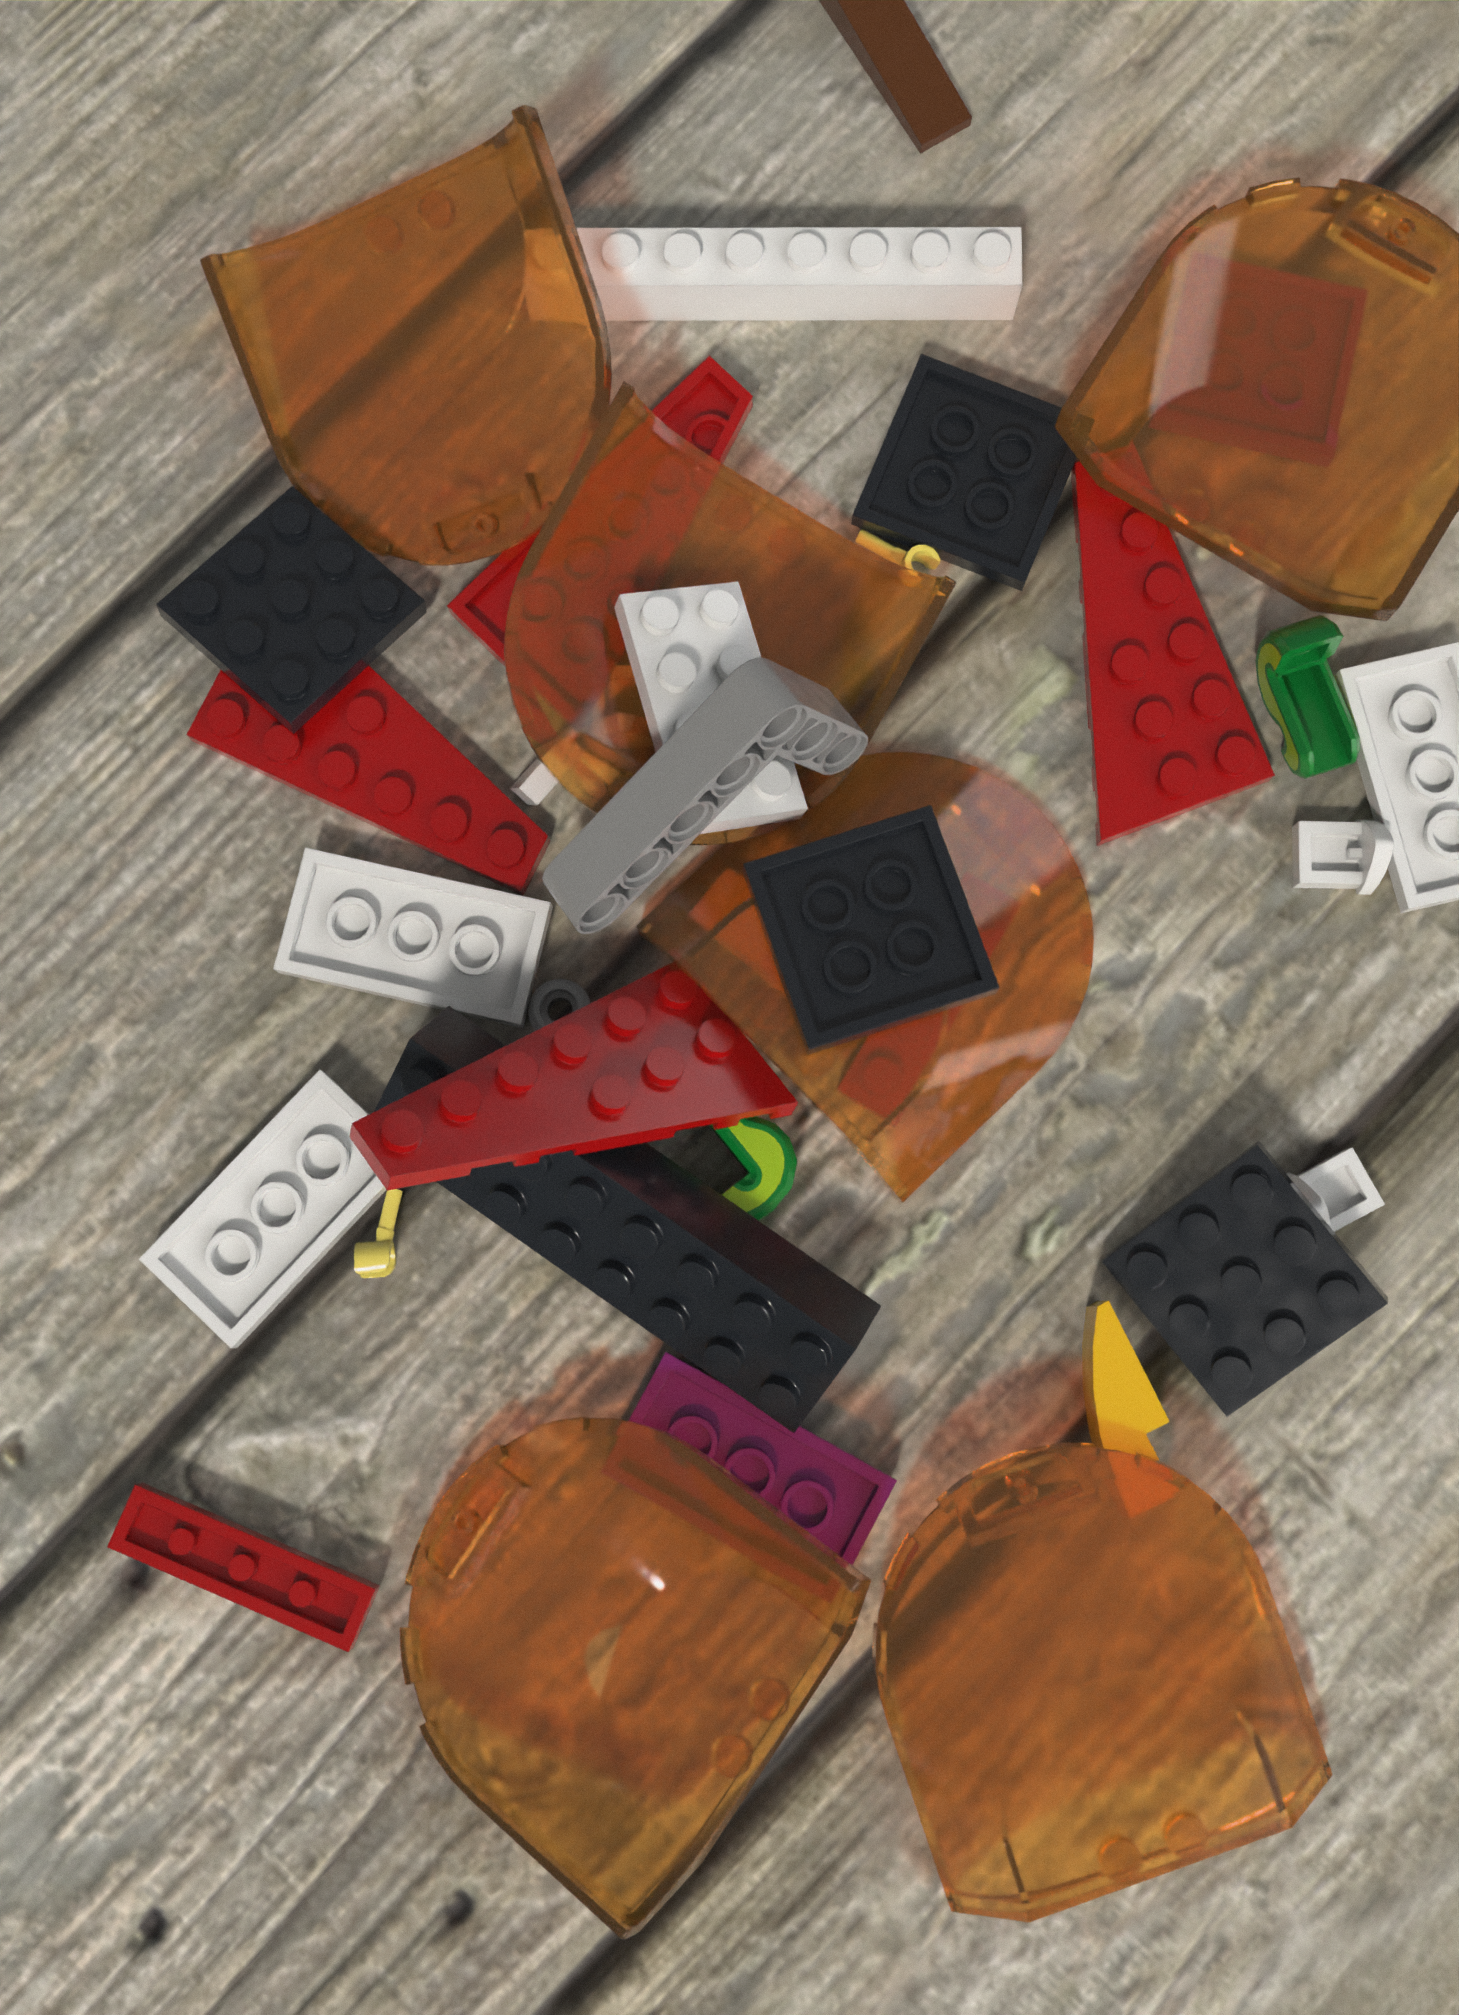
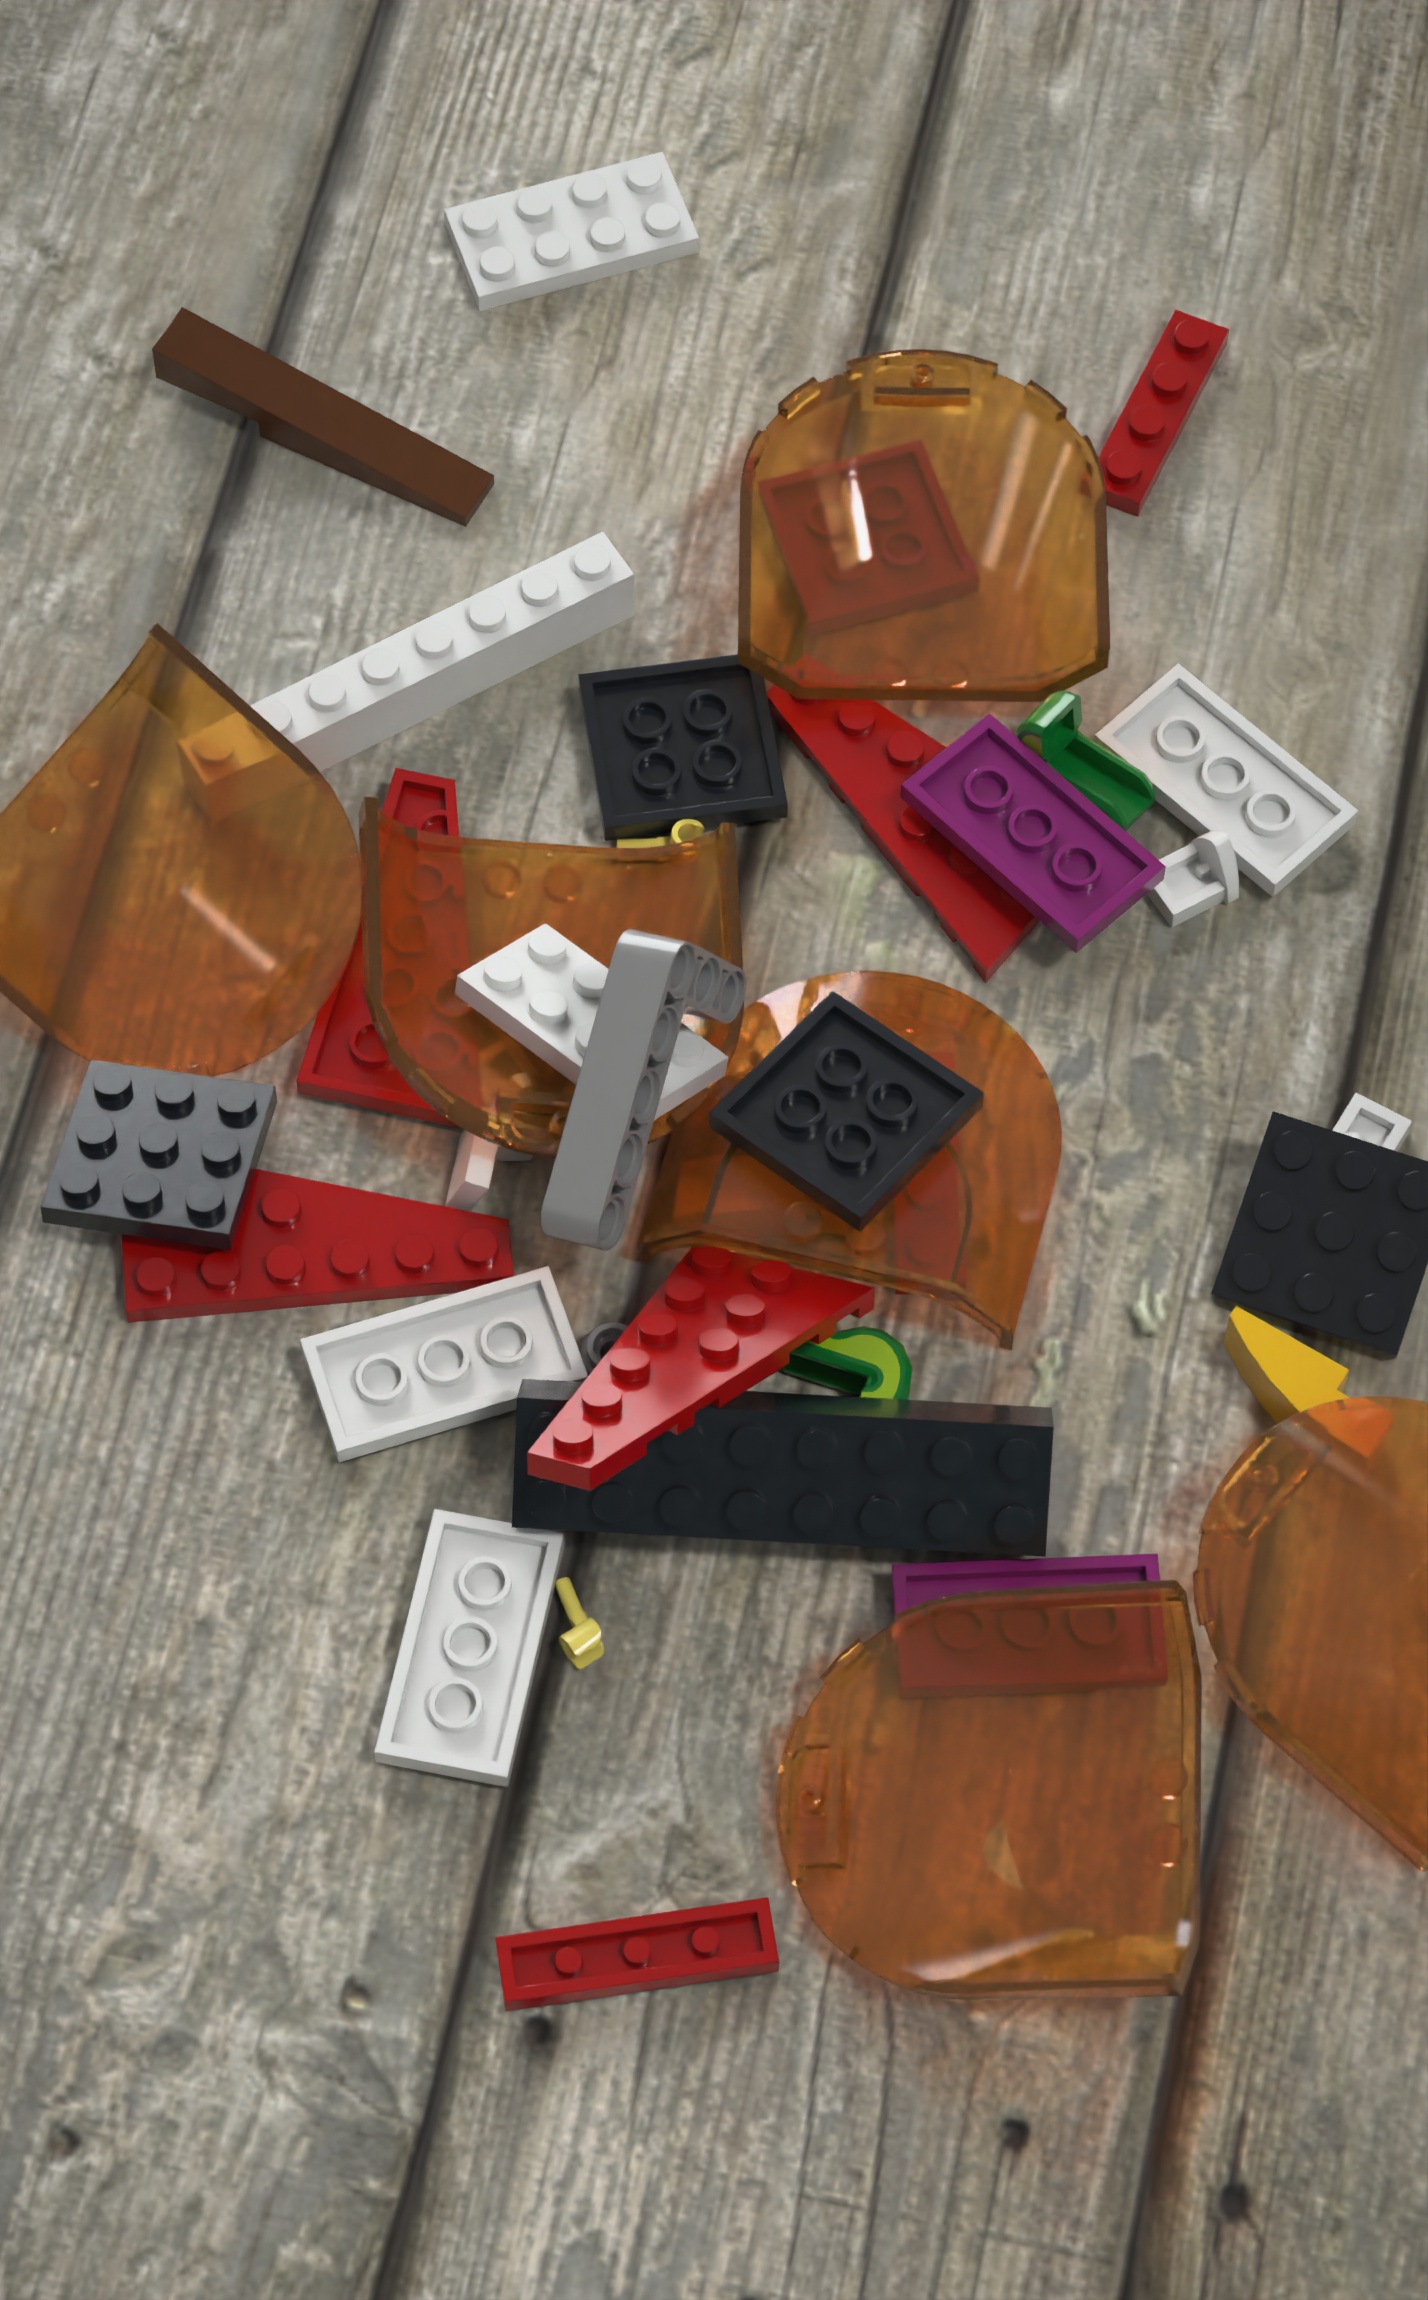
camera: 35 degrees left, 20 degrees down
none -> magenta plate [900,713,1166,953]

